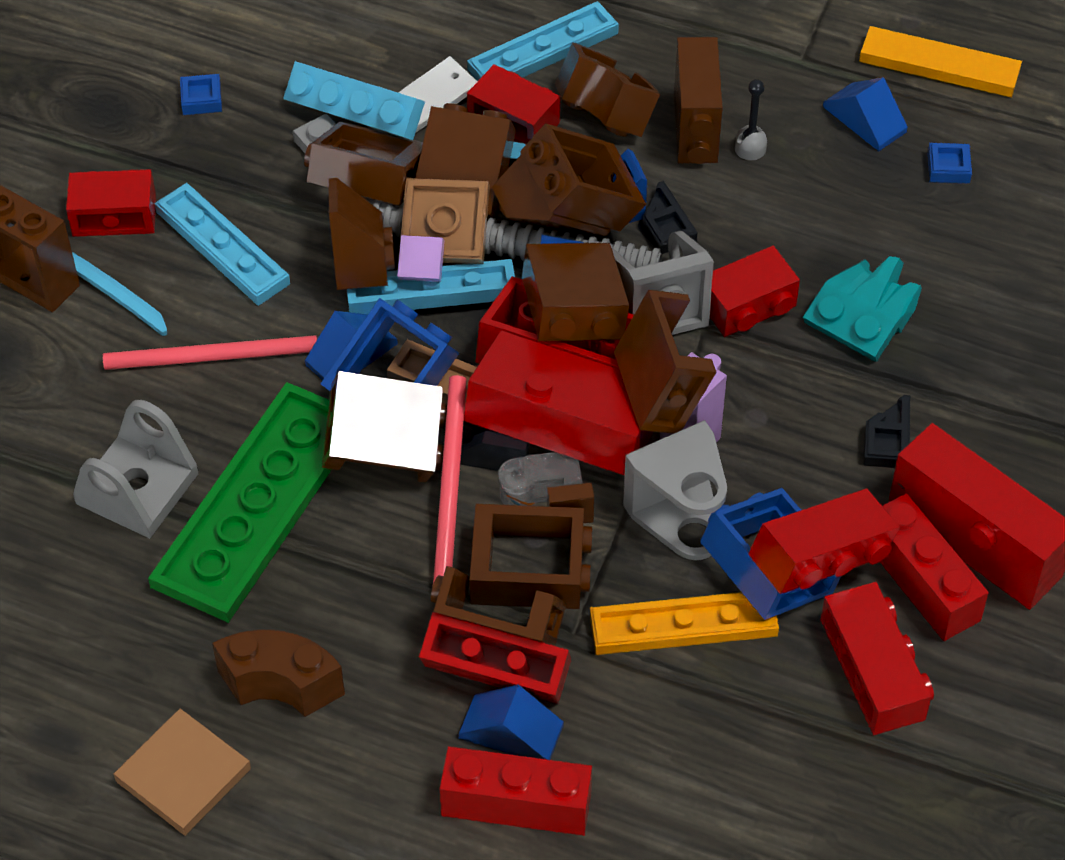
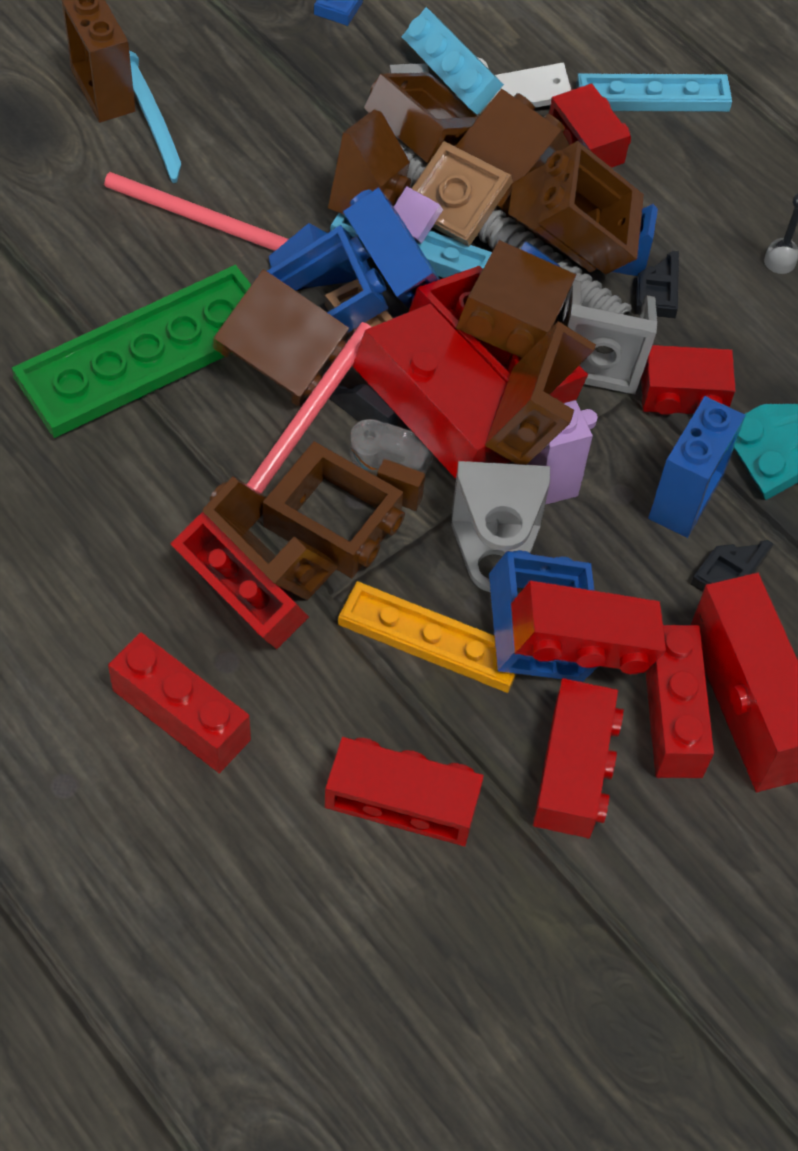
camera: 25 degrees right, 5 degrees up
red brick [66,169,156,237] -> none
light grey hose [73,400,198,539] -> none
medium azure tile [155,183,290,306] -> none
reddish brown brick [212,630,345,717] -> none
blue slope [459,685,564,760] -> none
reddish brown brick [555,42,660,137] -> none
reddish brown brick [674,37,723,164] -> none
none -> red brick [325,737,484,847]
none -> blue window [343,187,440,310]
none -> blue window [648,396,746,538]

